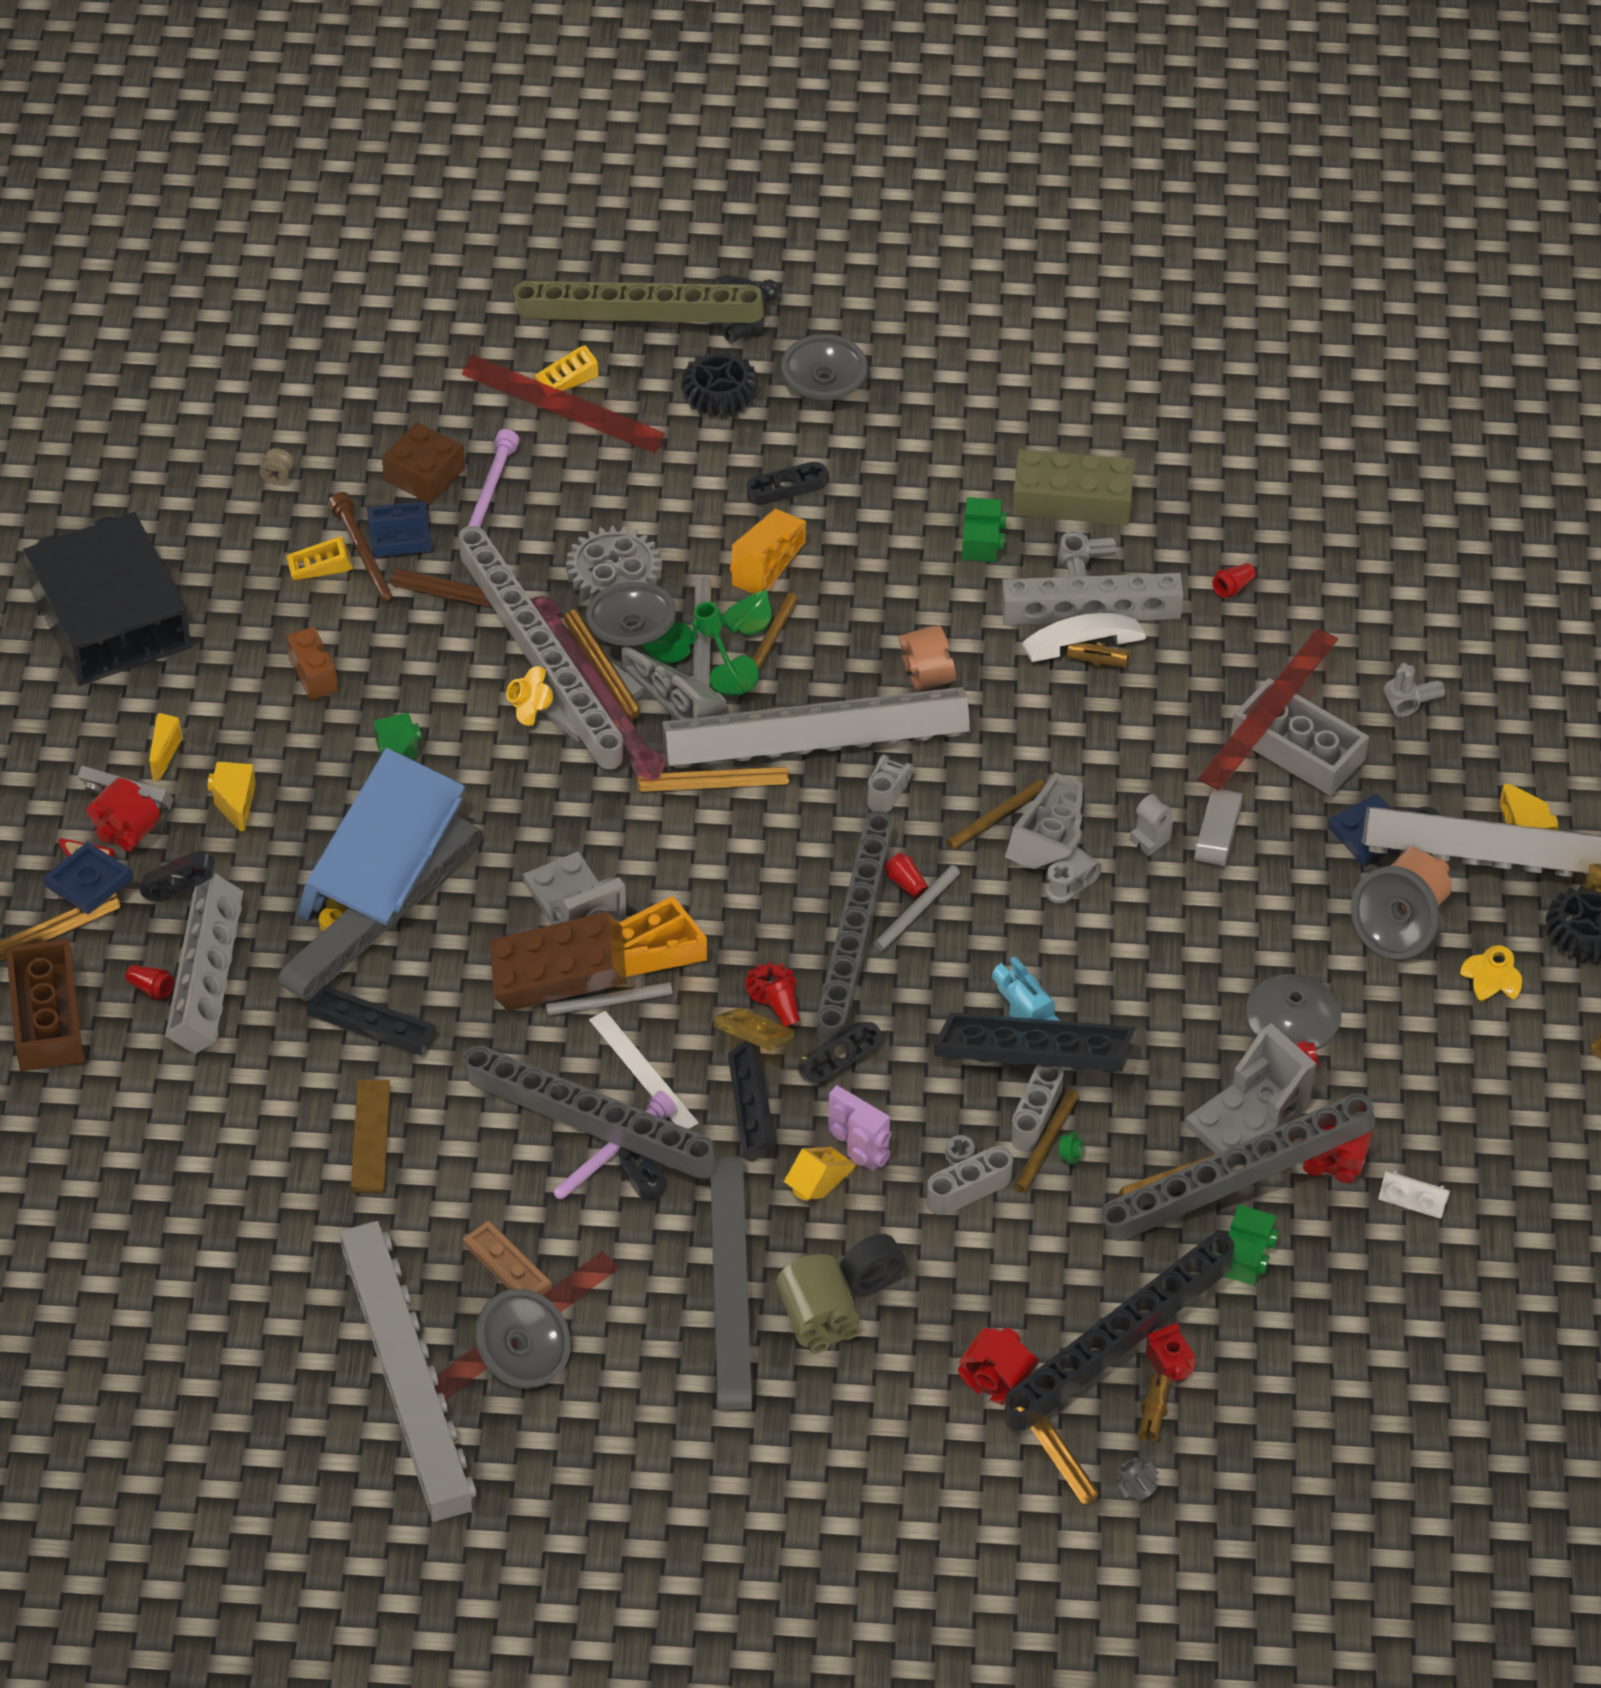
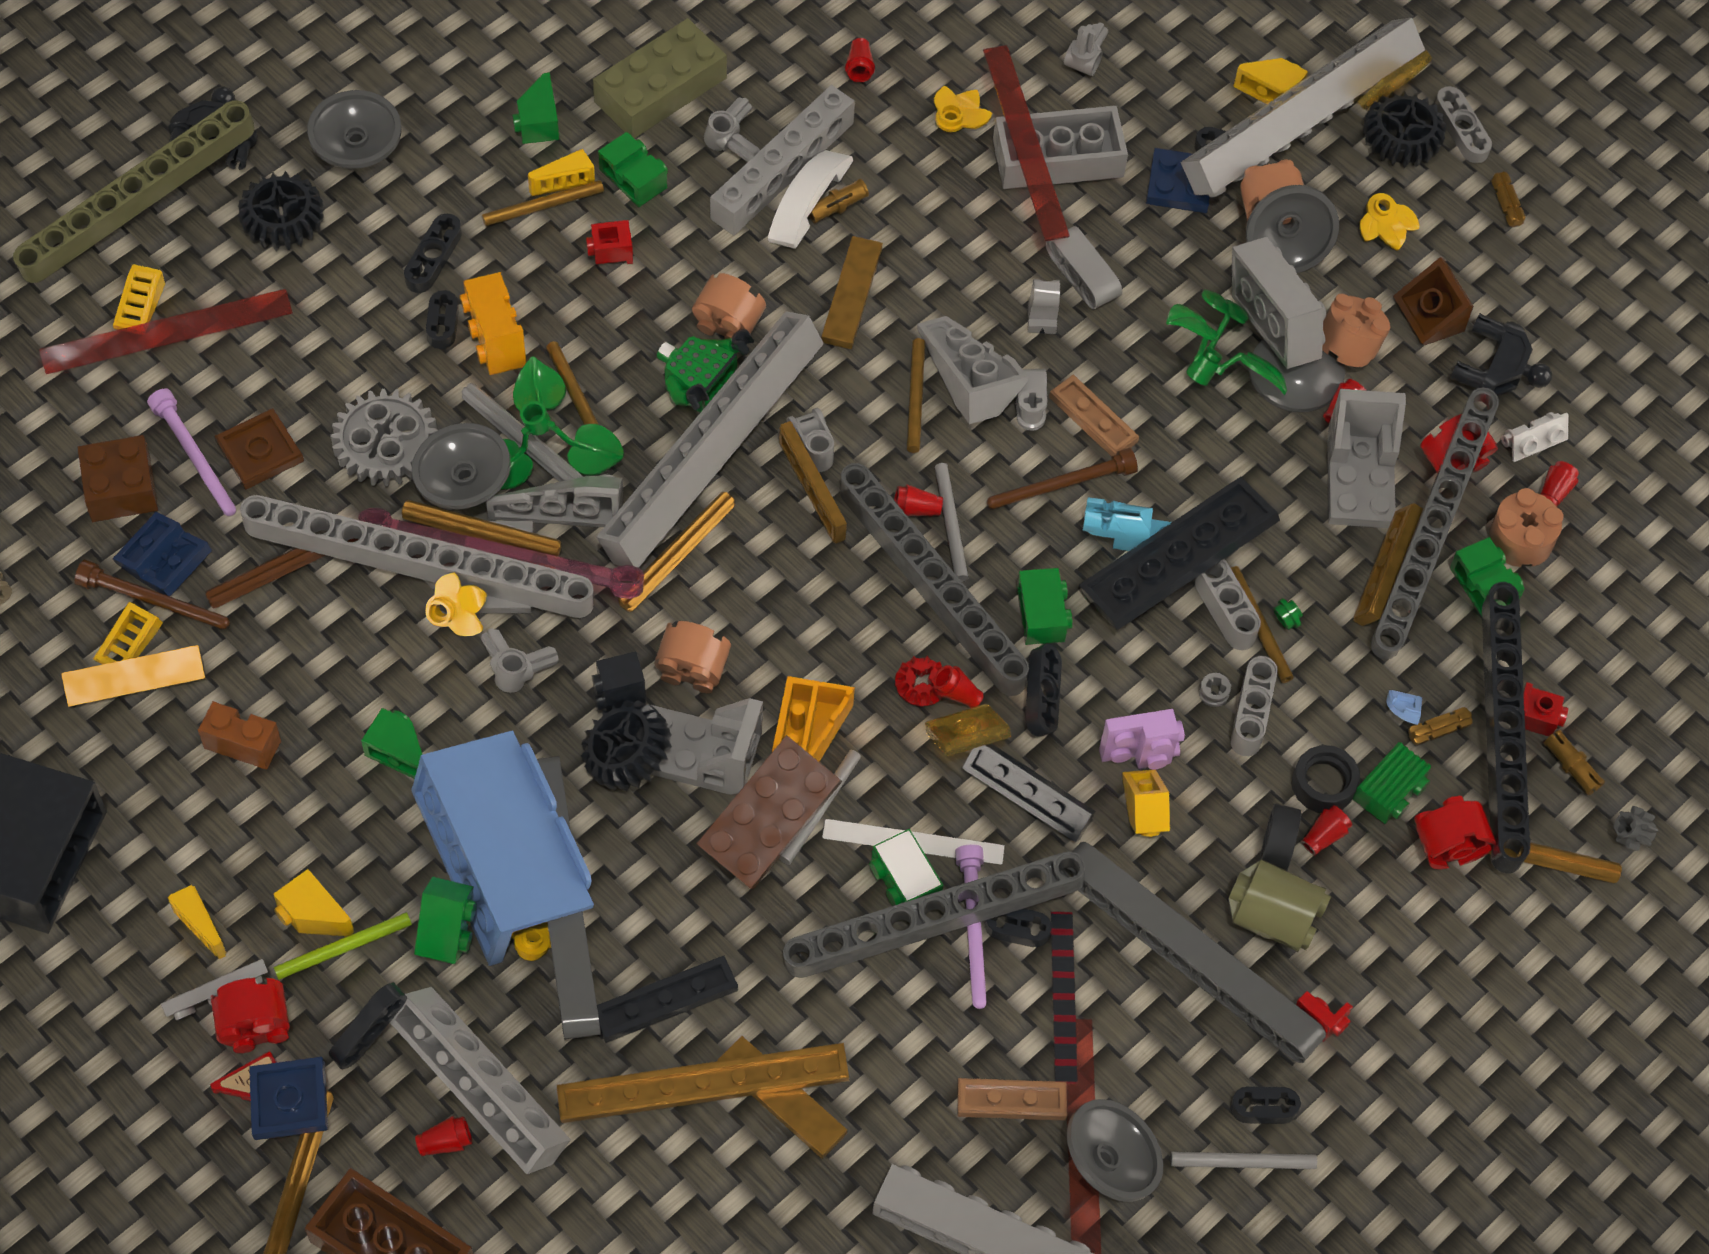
camera: 50 degrees left, 10 degrees up
none -> tile [61,645,206,707]
none -> reddish brown tile [214,408,304,490]
none -> lime piece [273,912,412,980]
none -> green brick [414,877,477,964]
none -> black beam [426,290,459,349]
none -> light grey axle [481,628,559,693]
none -> pearl gold bar [482,180,604,226]
none -> green slope [512,72,559,144]
none -> yellow slope [528,149,595,196]
none -> pearl gold tile [557,1043,849,1123]
none -> black gear [581,699,672,792]
none -> red brick [586,220,633,264]
none -> black brick [592,651,646,712]
none -> nougat brick [654,621,731,693]
none -> green torso [657,329,755,413]
none -> pearl gold tile [779,421,847,544]
none -> pearl gold tile [821,236,883,349]
none -> white brick [869,829,943,906]
none -> yellow plate [934,86,992,132]
none -> reddish brown piece [987,447,1138,509]
none -> green brick [1016,568,1072,645]
none -> medium nougat tile [1049,374,1139,457]
none -> black sticker [1051,912,1078,1084]
none -> green plant [1166,289,1287,396]
none -> light grey bar [1170,1152,1317,1169]
none -> black beam [1230,1086,1301,1124]
none -> light grey brick [1232,237,1326,369]
none -> black tyre [1292,745,1360,813]
none -> red bracket [1296,991,1353,1042]
none -> red cone [1301,805,1352,856]
none -> nougat brick [1322,294,1390,367]
none -> green brick [1353,742,1431,824]
none -> light blue tile [1386,690,1422,725]
none -> reddish brown slope [1393,257,1474,345]
none -> pearl gold axle [1408,707,1473,745]
none -> black connector [1450,313,1552,396]
none -> nougat brick [1489,488,1563,567]
none -> red cone [1540,461,1579,507]

